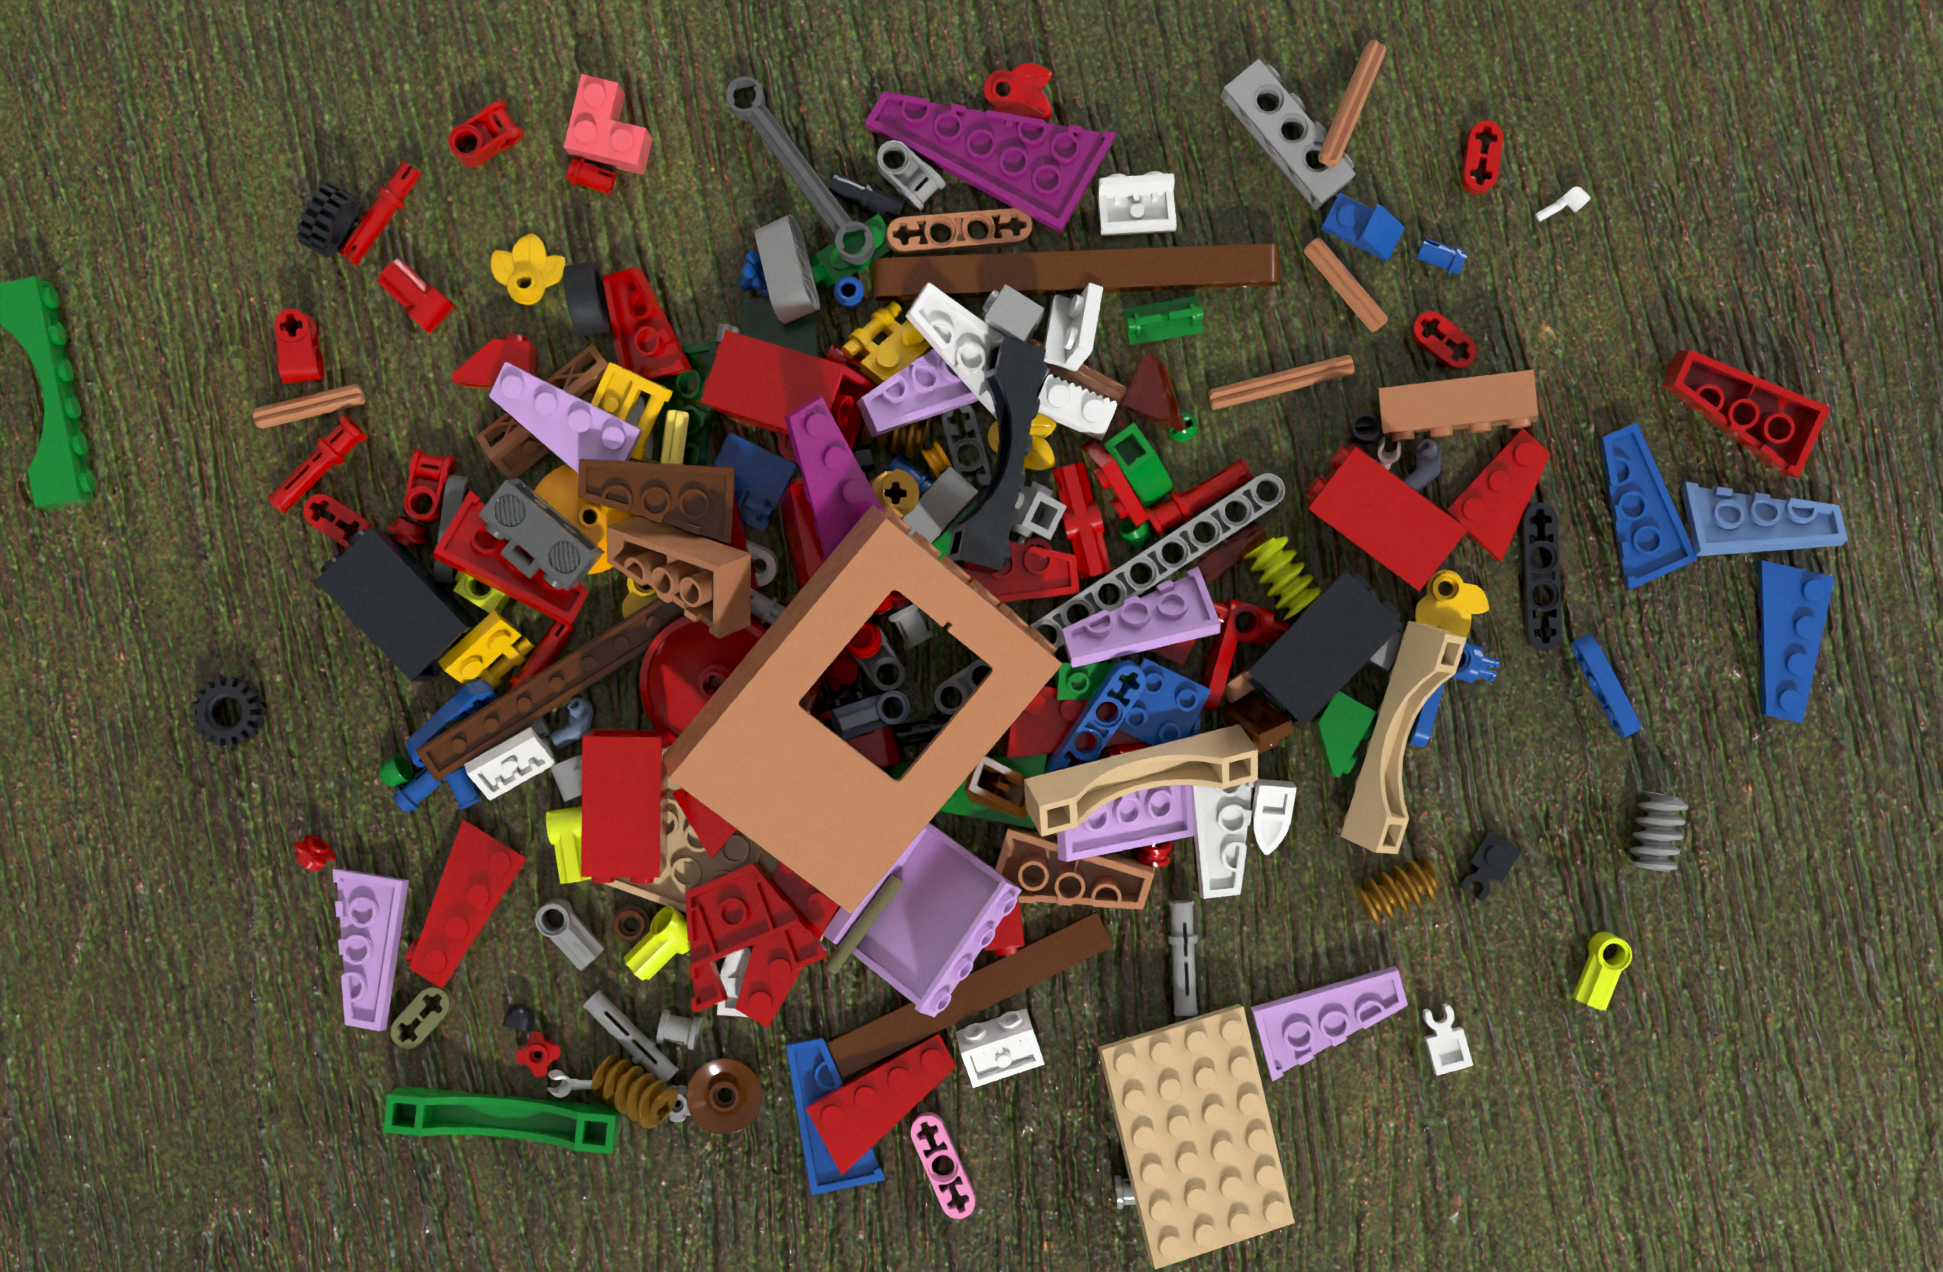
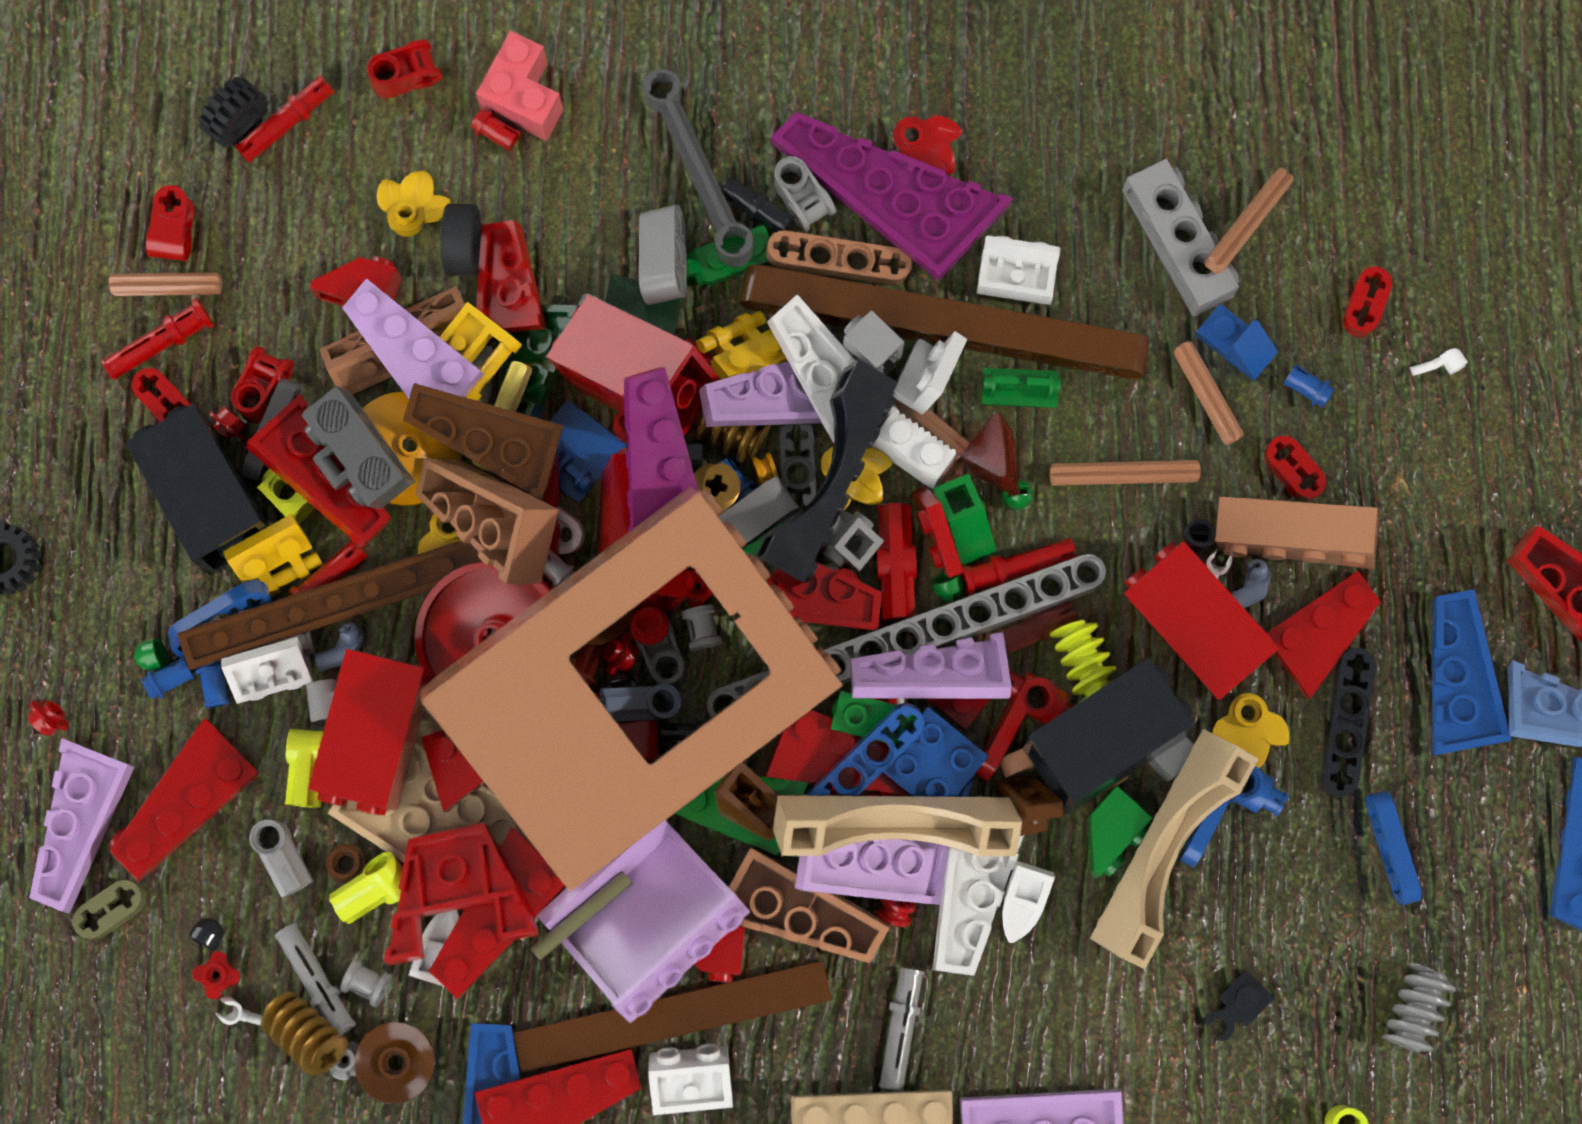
camera: 15 degrees right, 10 degrees down
red piece [376,258,456,334] -> none
green arch [383,1086,622,1154] -> none
blue plant [738,250,769,298] -> none
blue pin [834,276,864,309] -> none
pearl gold piece [1353,855,1439,926] -> none

